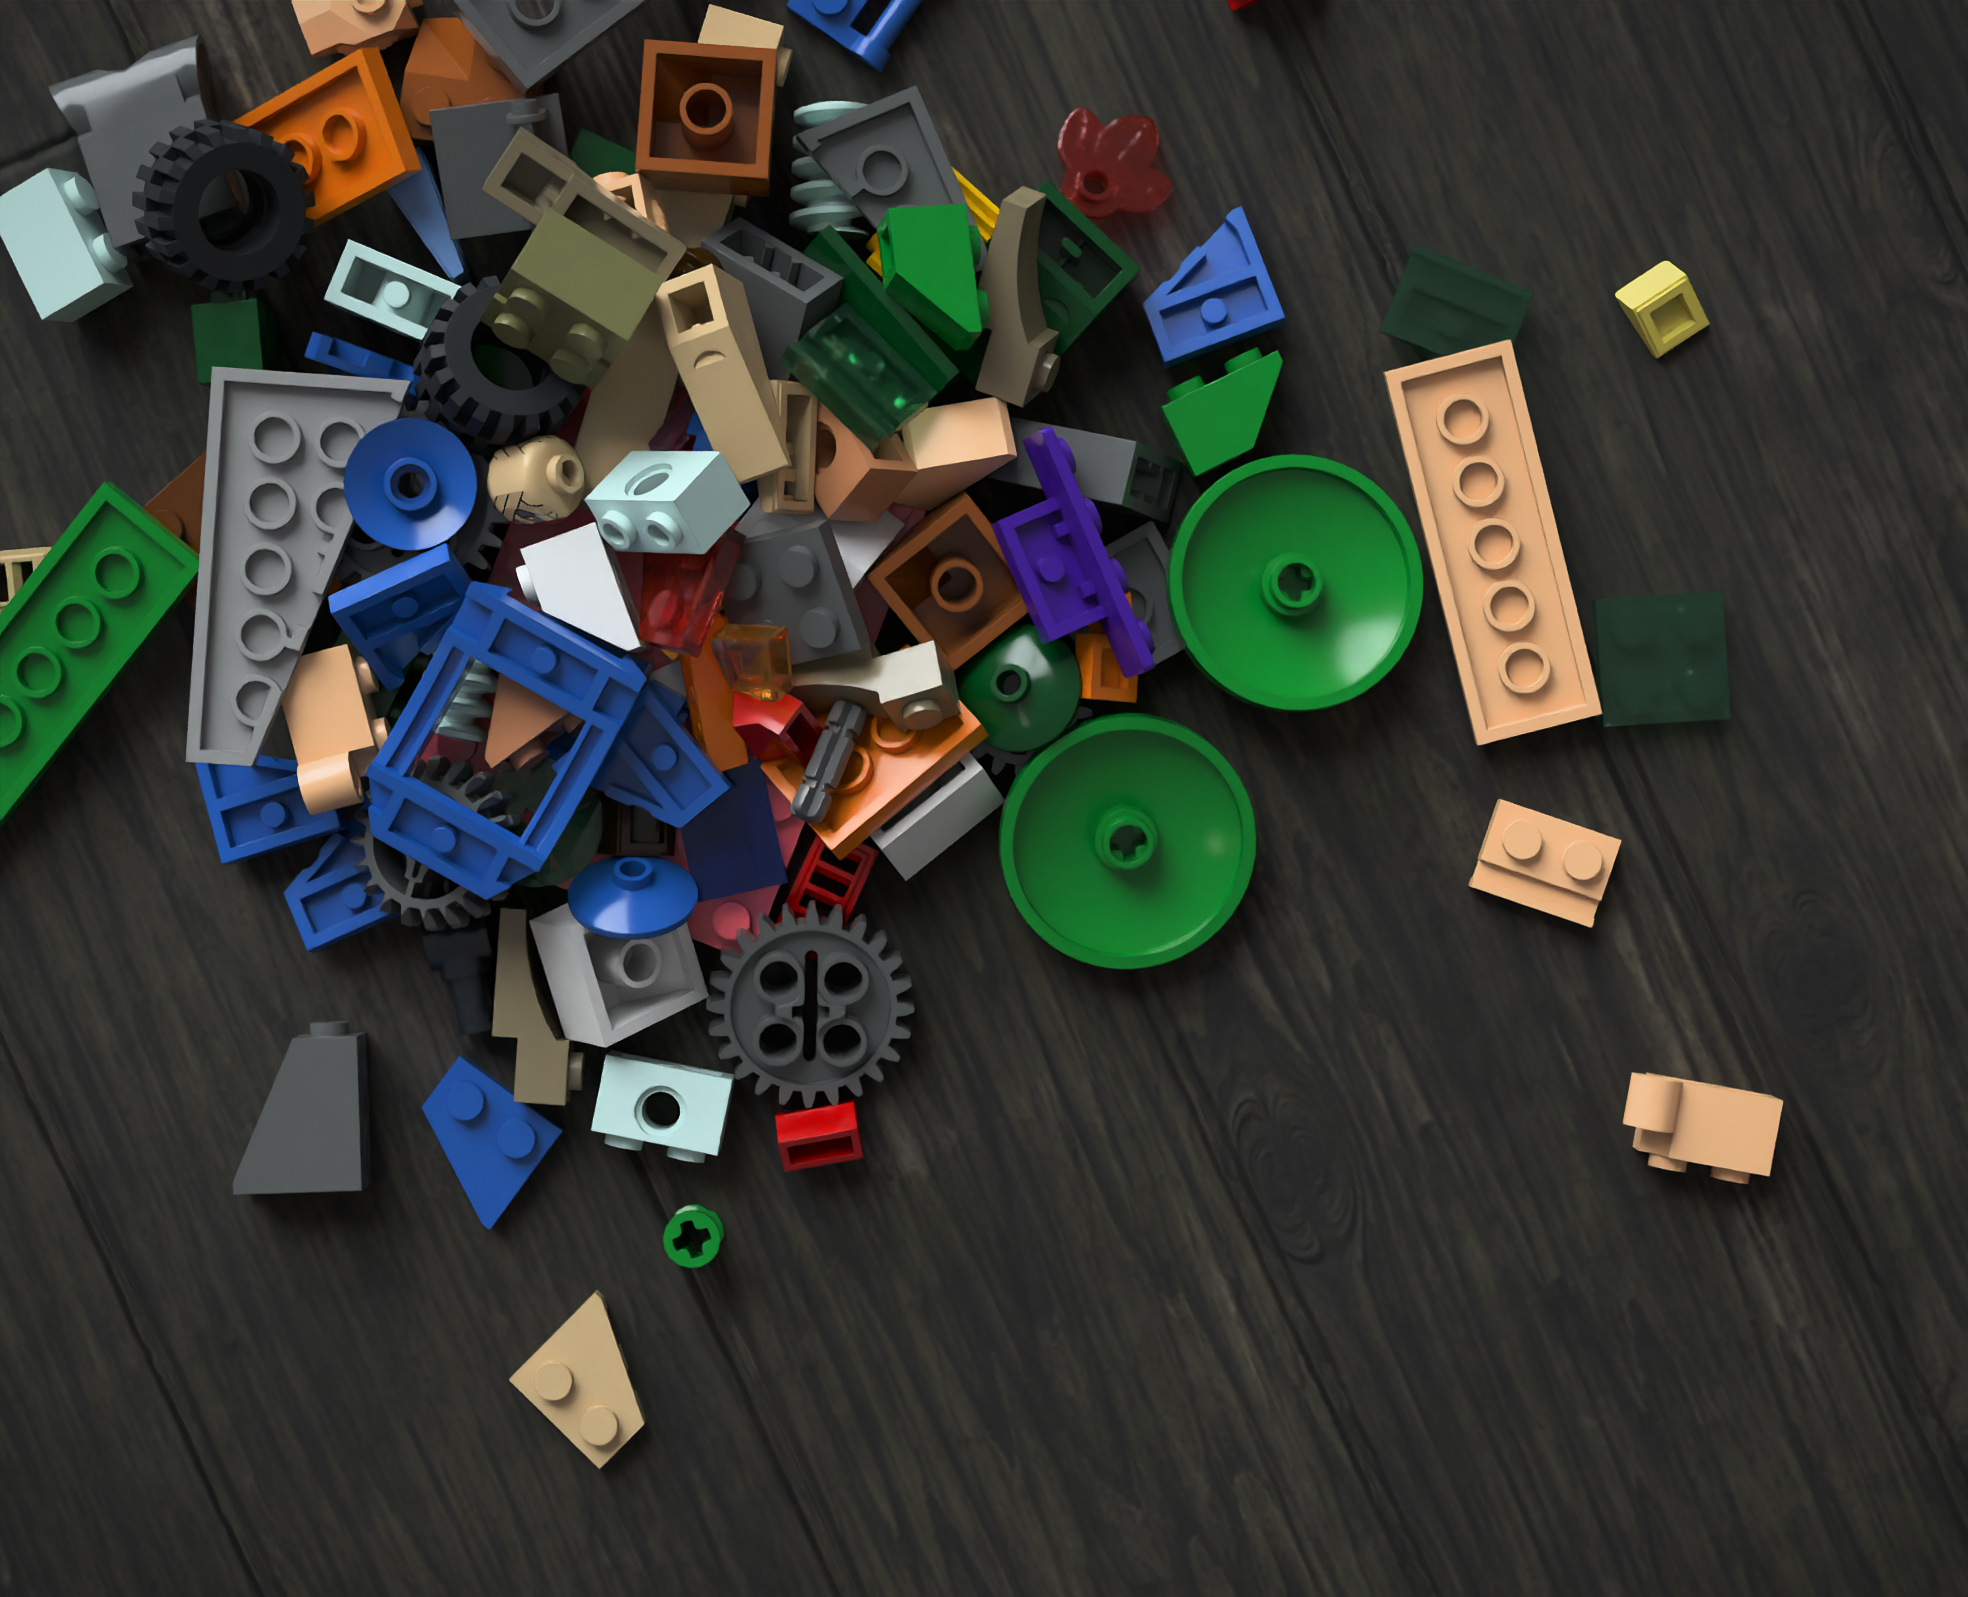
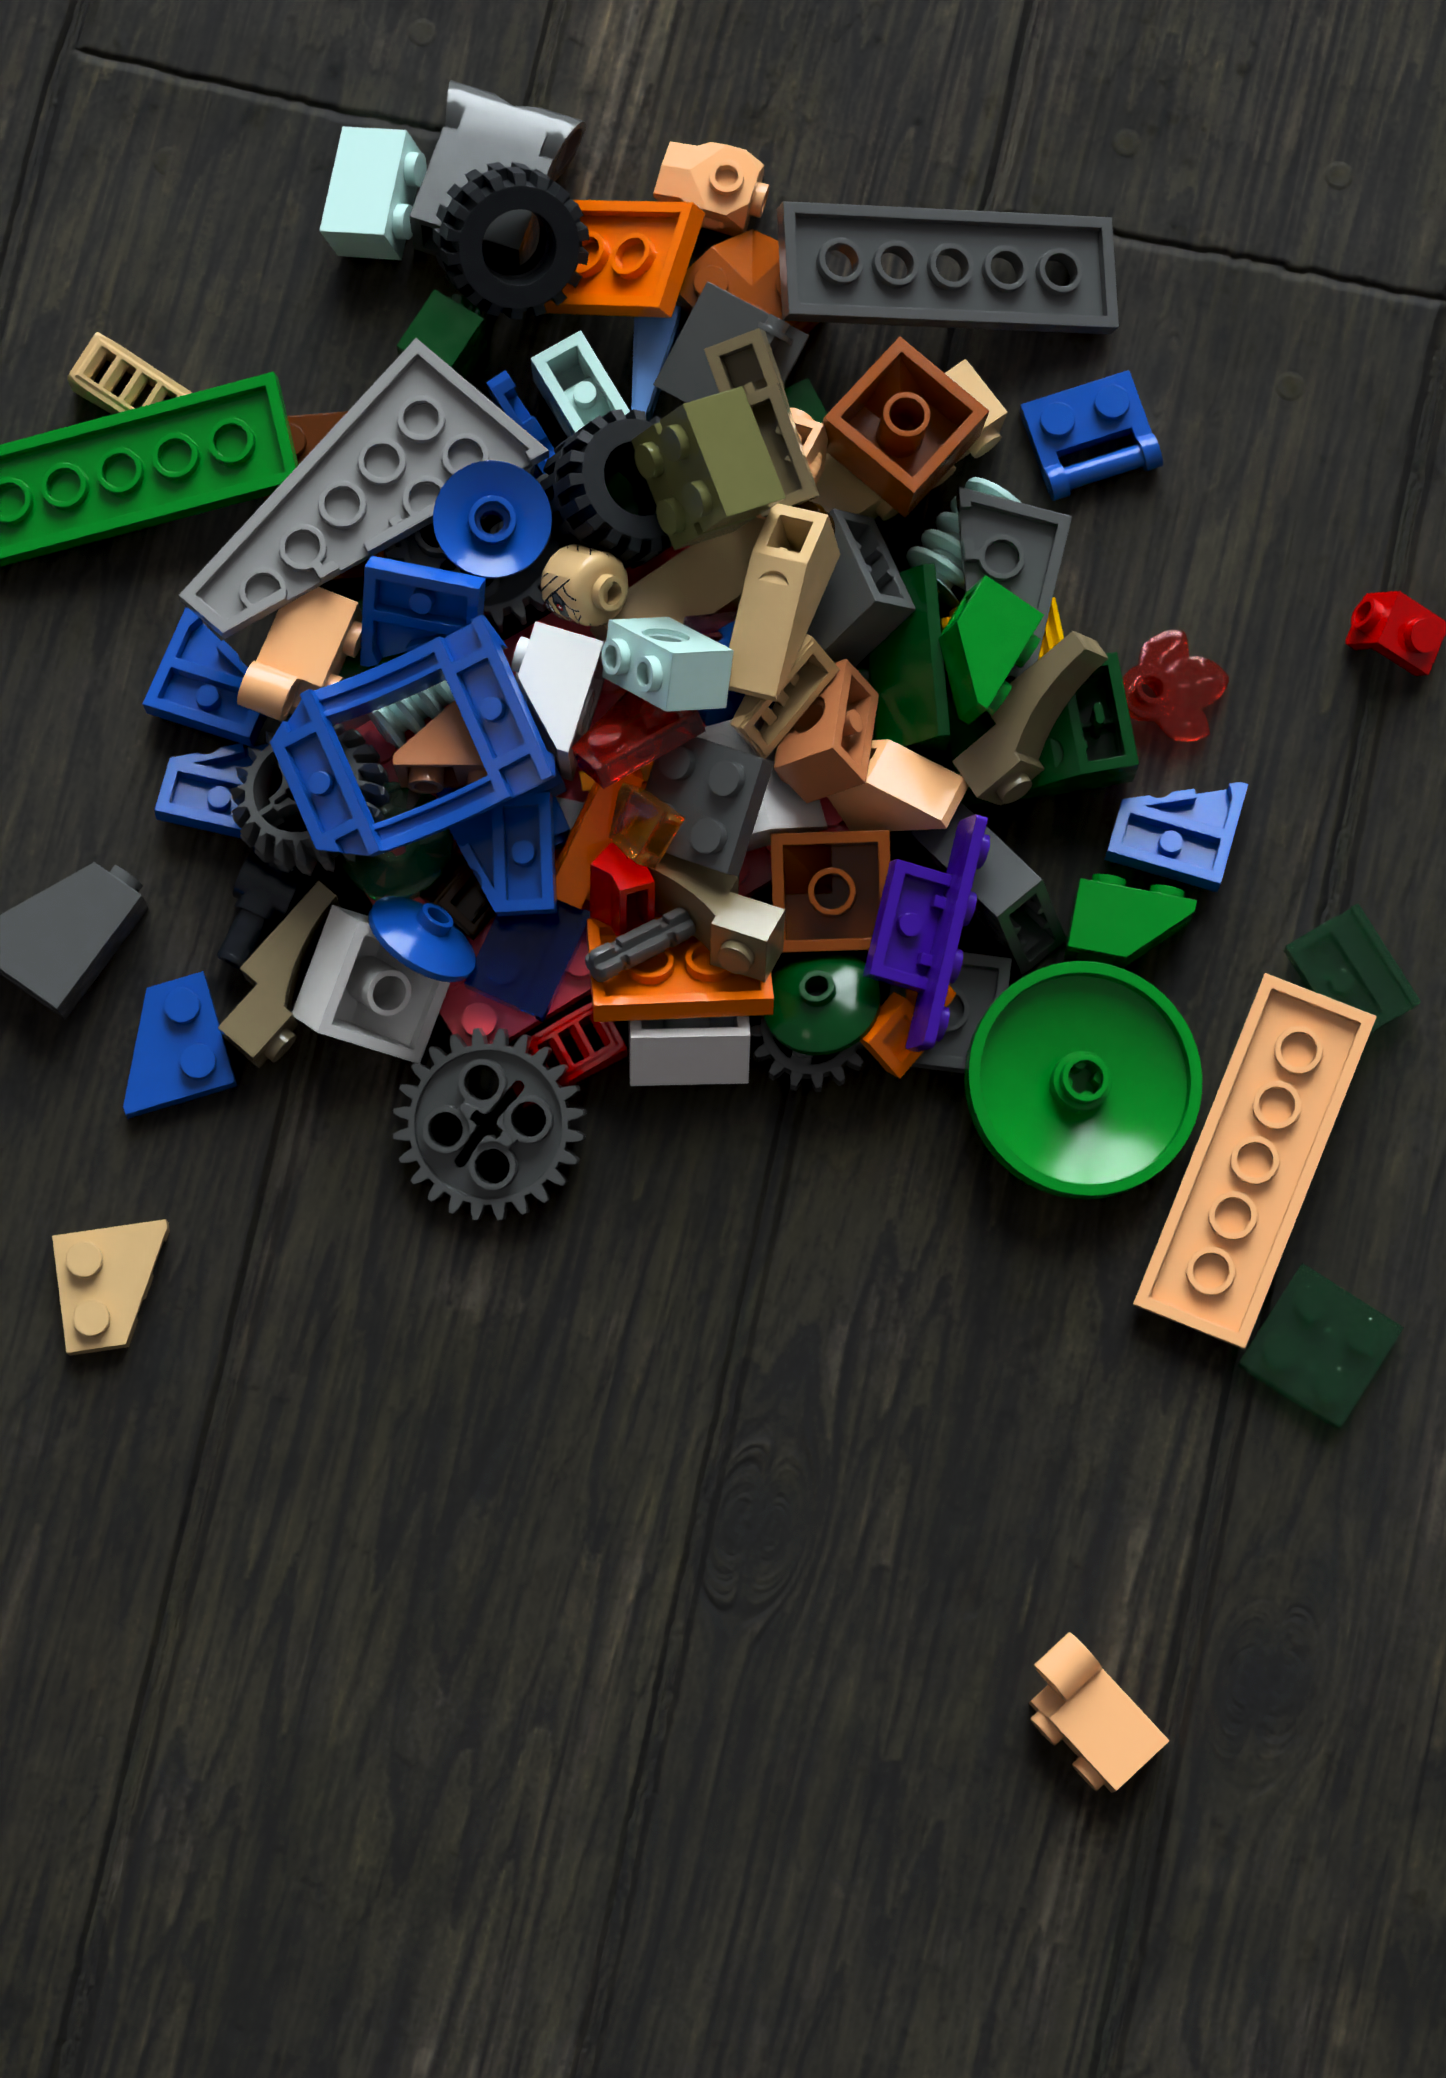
camera: 35 degrees right, 10 degrees down
light aqua brick [591,1050,735,1163] -> none
green bush [663,1203,725,1268] -> none
red piece [775,1099,864,1172] -> none
clear green plate [779,302,938,452] -> none
green dish [998,713,1256,969] -> none
light nougat plate [1468,799,1622,928] -> none

